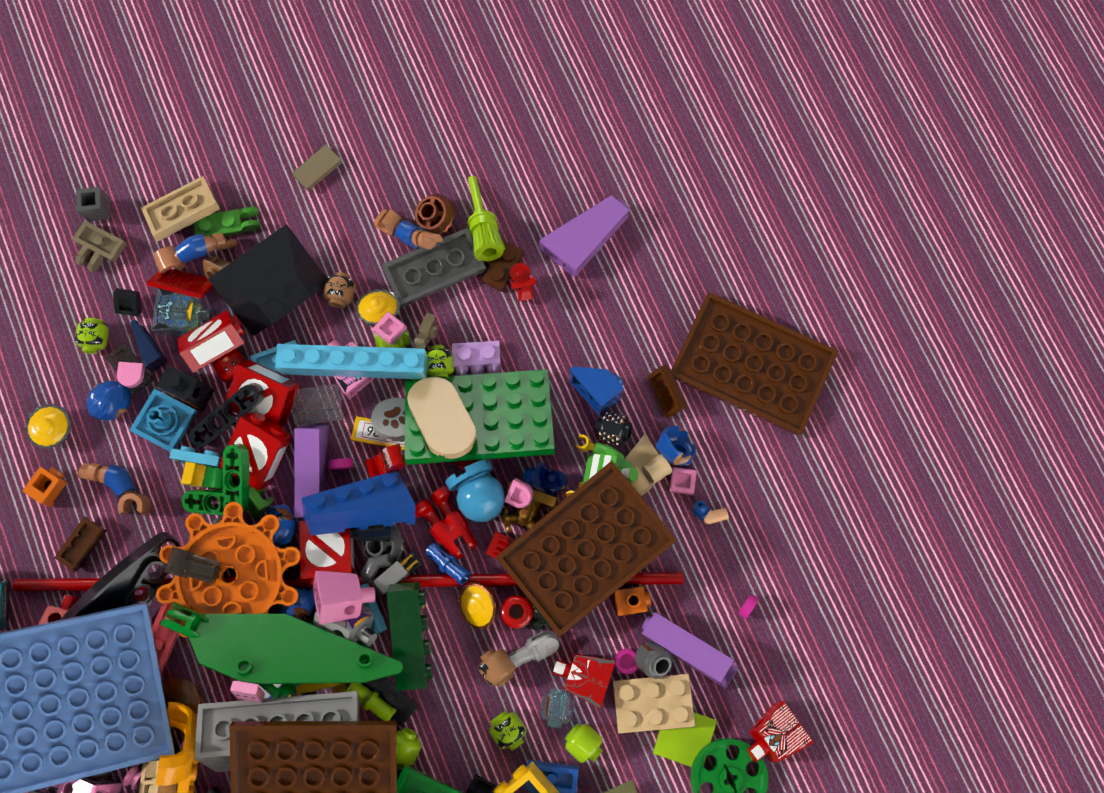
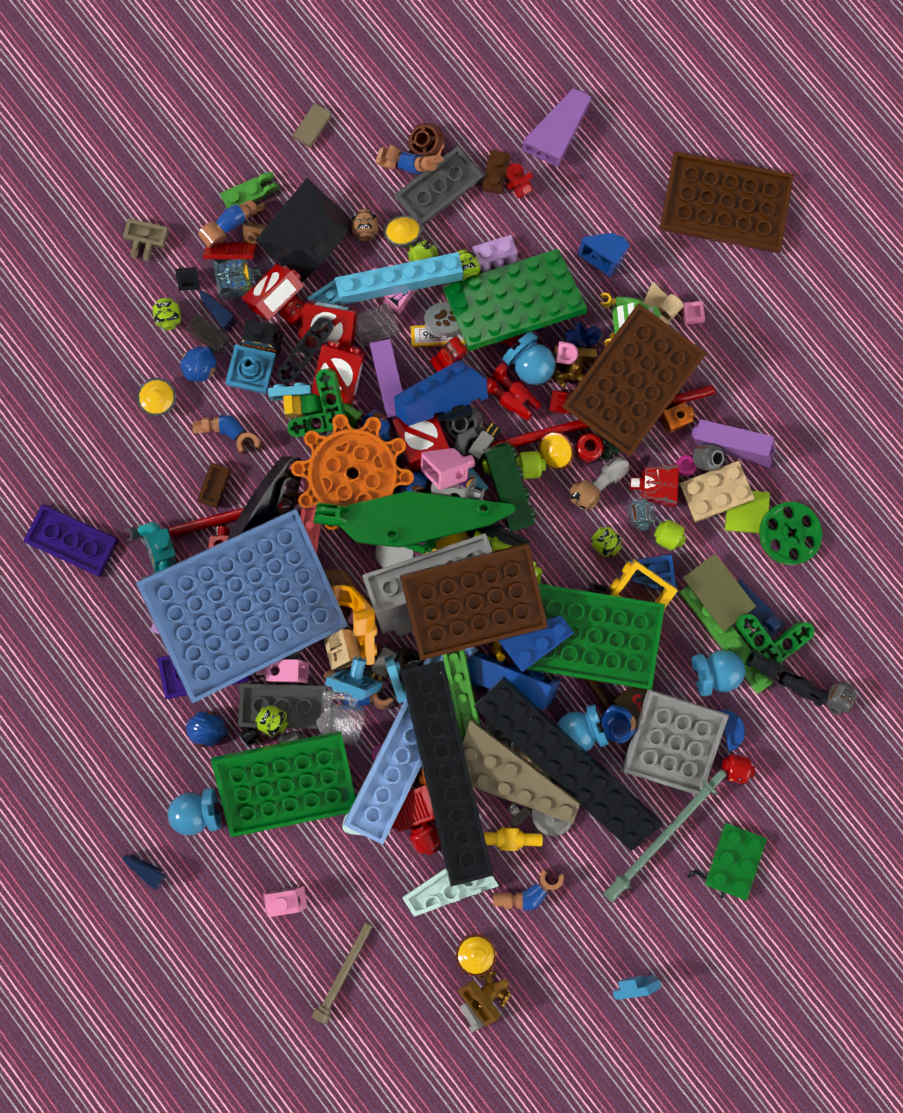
camera: 20 degrees left, 5 degrees up
orange brick [22,466,68,507] -> none
dark grey brick [76,187,111,222] -> none
bright pink tile [117,362,145,388] -> none
bright pink bush [123,764,142,791] -> none
tan plate [141,176,220,242] -> none
clear smoke piece [164,547,222,584] -> none
bright pink tile [230,681,265,703] -> none
dark pink tile [328,458,353,471] -> none
bright pink tile [372,312,407,346] -> none
tan tile [407,377,476,459] -> none
dark tan plate [414,313,438,349] -> none
blue pin [426,543,471,585] -> none
lime piece [468,176,505,261] -> none
black head [595,412,632,446] -> none
reddish brown plate [647,365,687,419] -> none
blue hair [656,426,696,466] -> none
arm [692,500,729,524] -> none
dark pink tile [738,594,759,619] -> none
red torso [747,701,813,762] -> none
none -> lime head [515,451,546,479]

